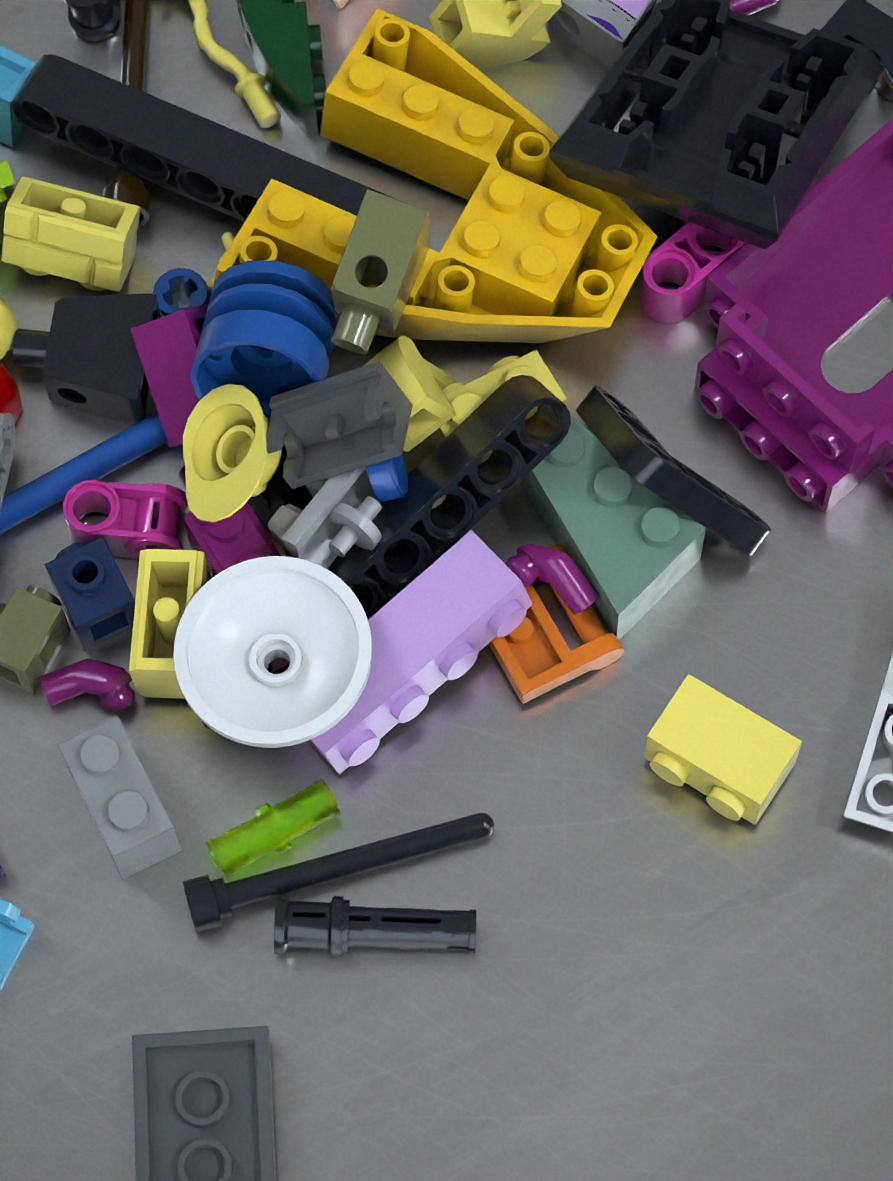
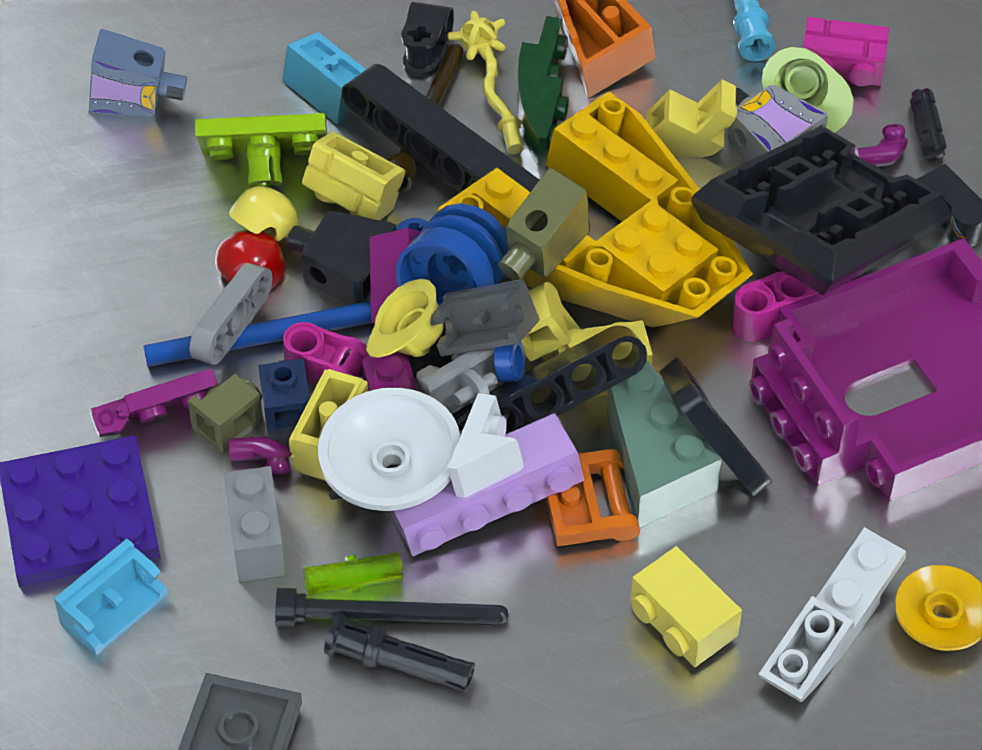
camera: 15 degrees right, 15 degrees down
magenta arm [505,543,599,615] -> none
none -> white slope [447,393,524,498]

